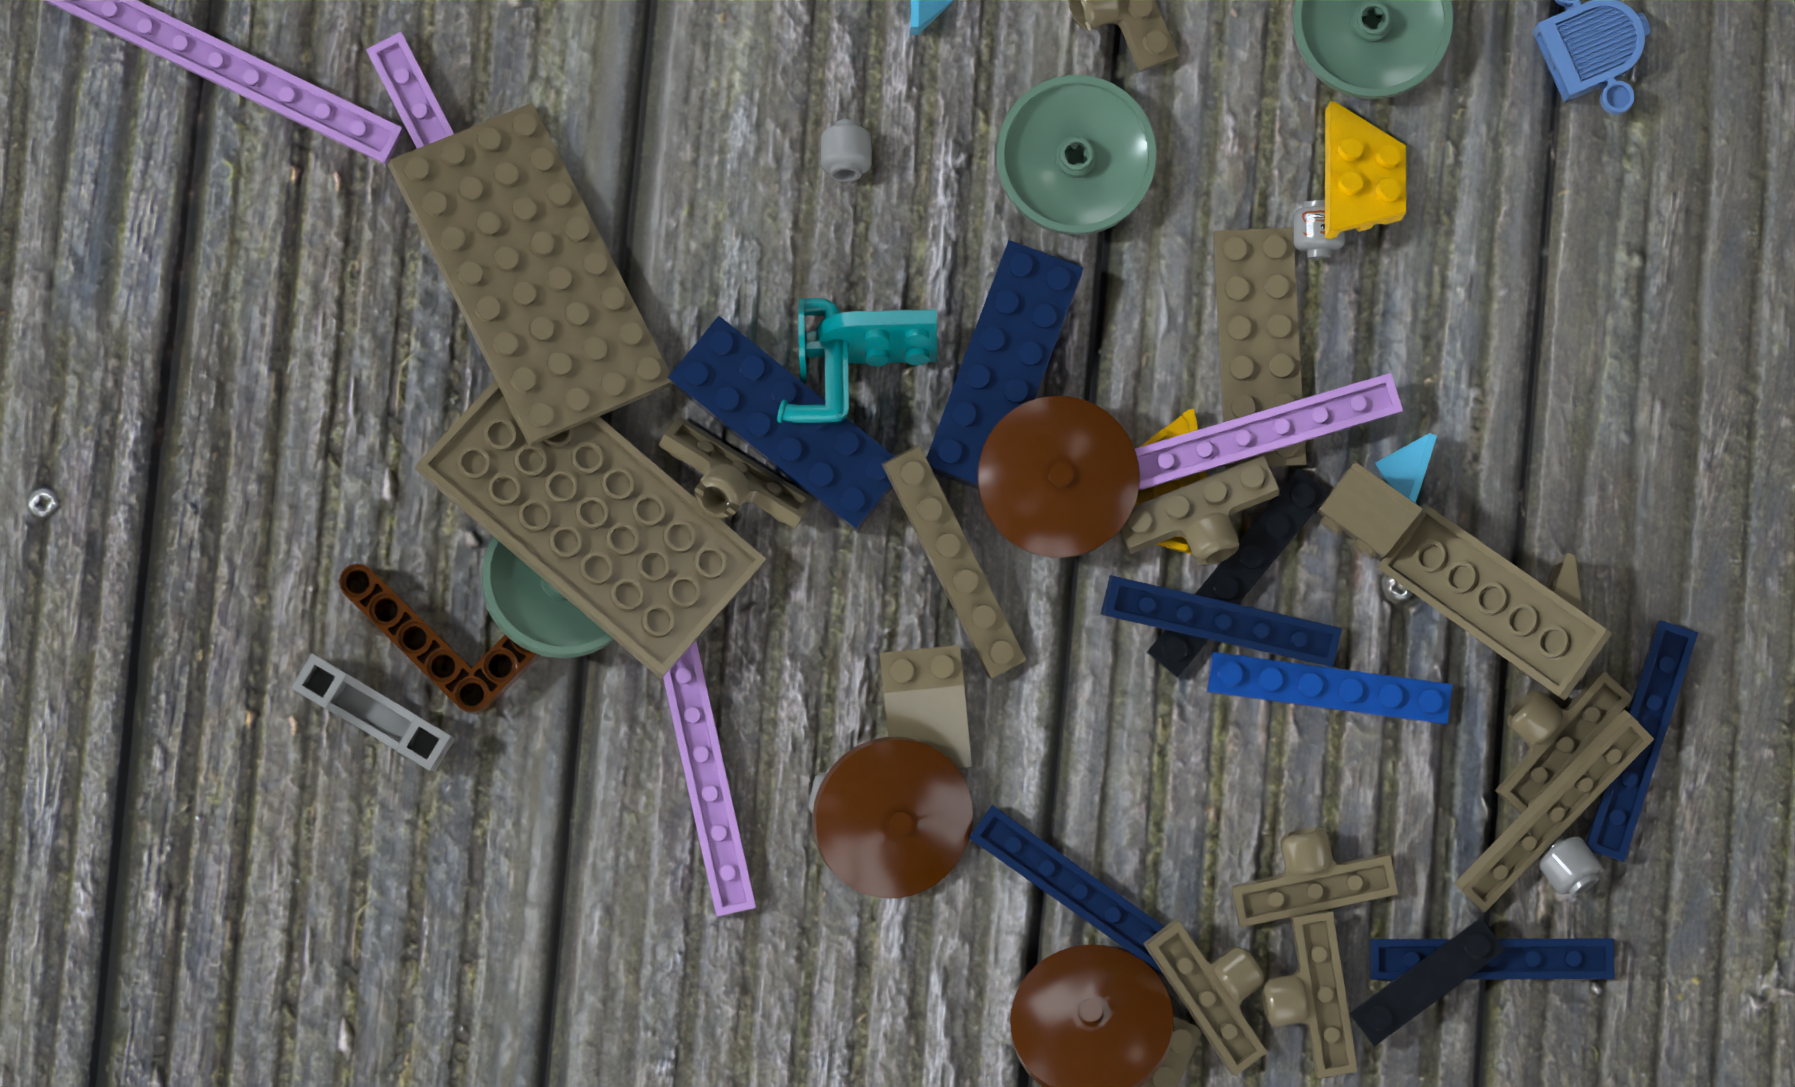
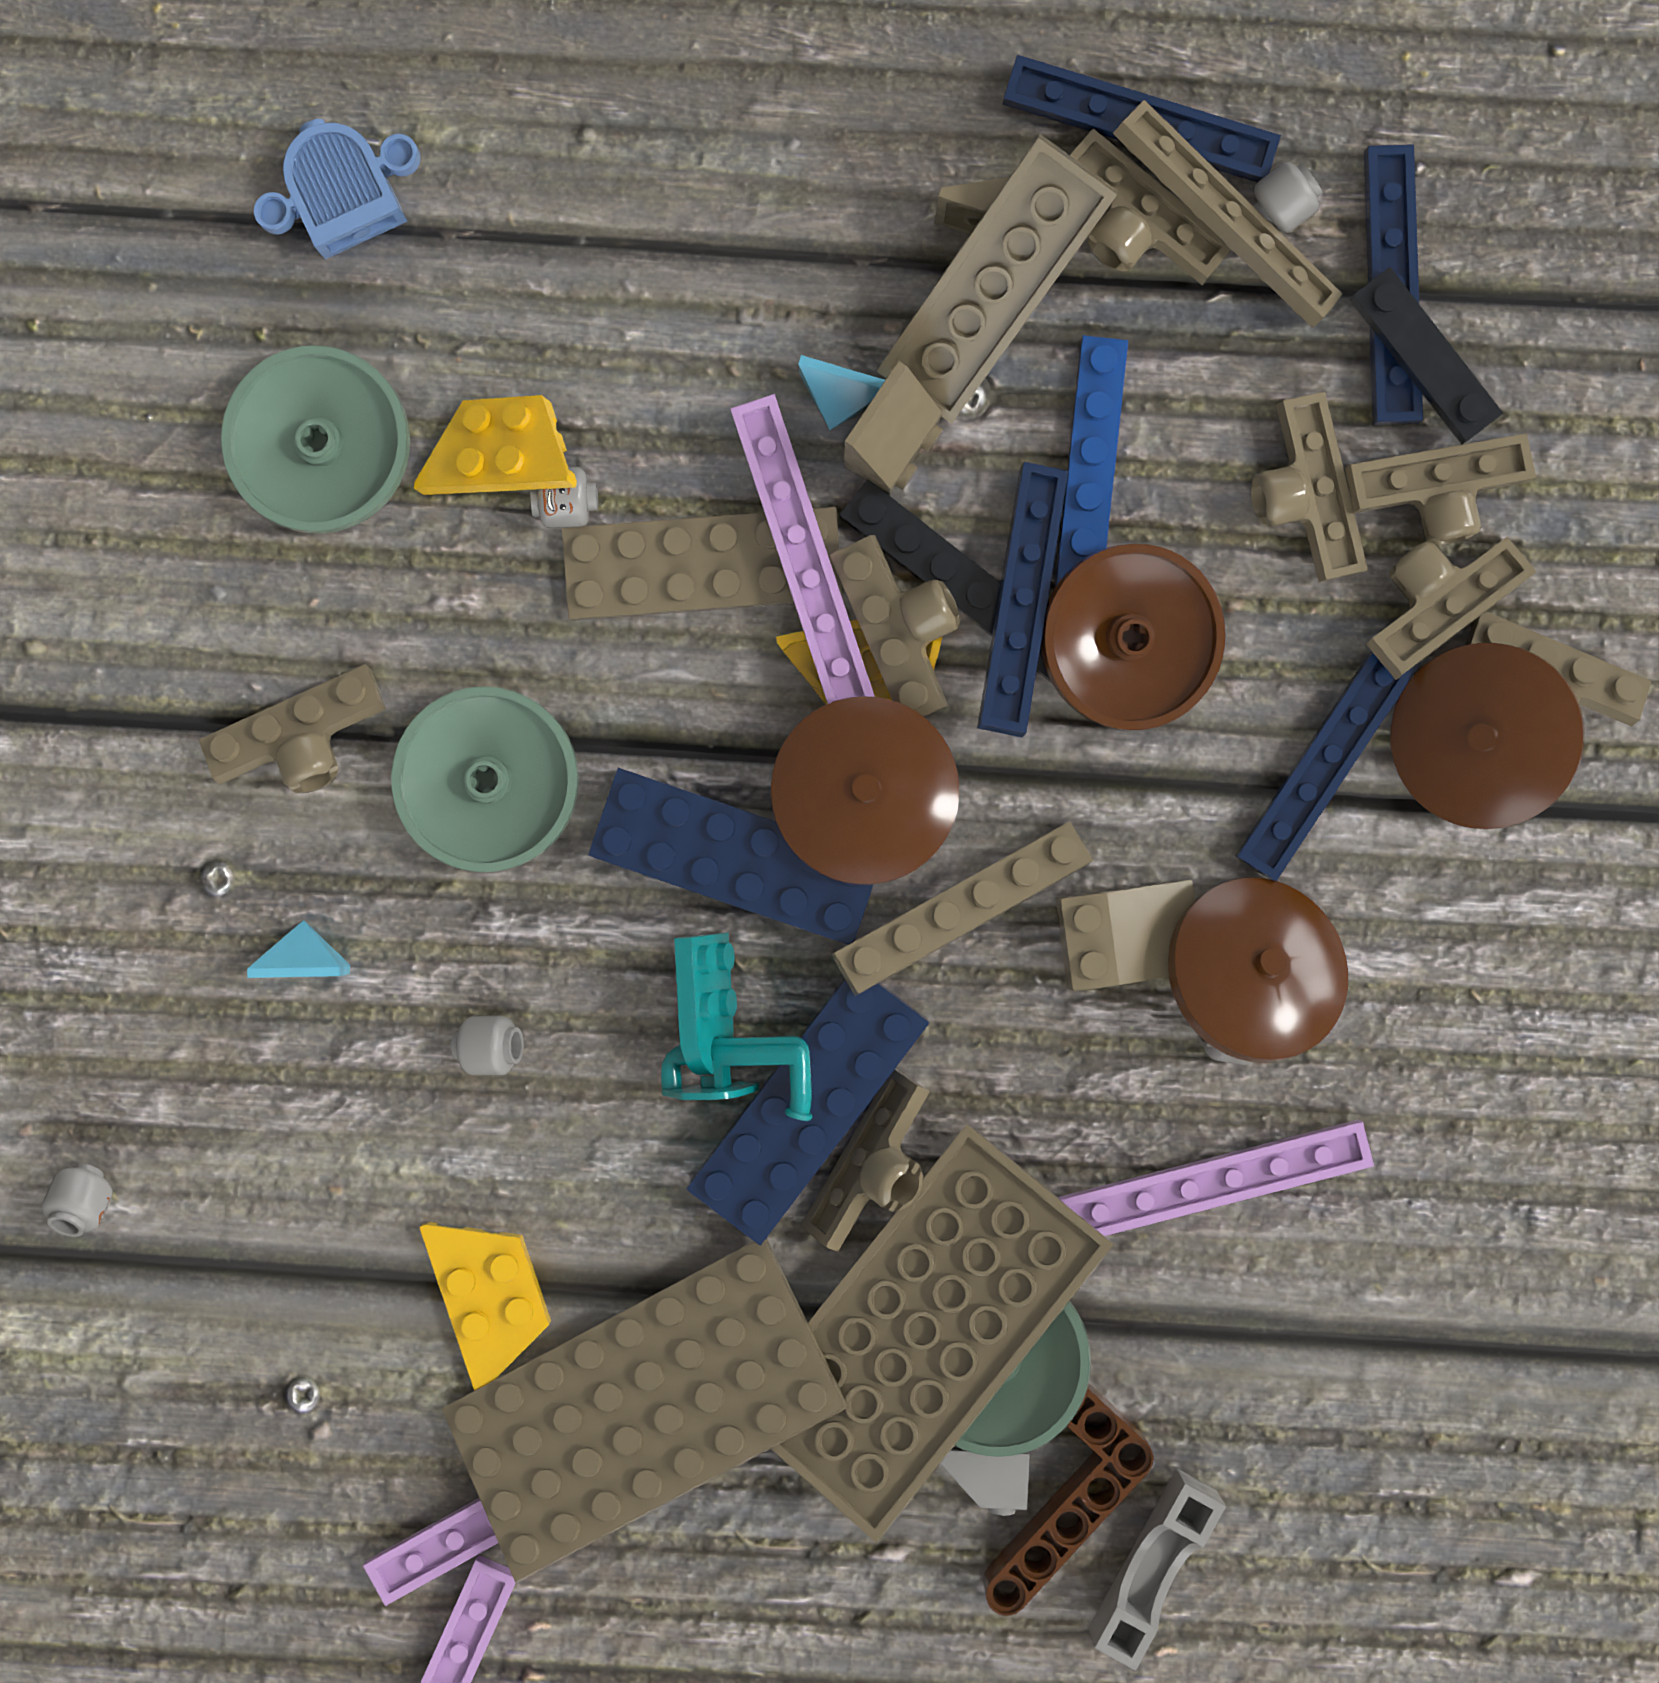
camera: 90 degrees left, 5 degrees up
none -> yellow wing [419,1222,551,1391]
none -> light grey slope [940,1446,1030,1516]
none -> reddish brown dish [1041,544,1226,730]

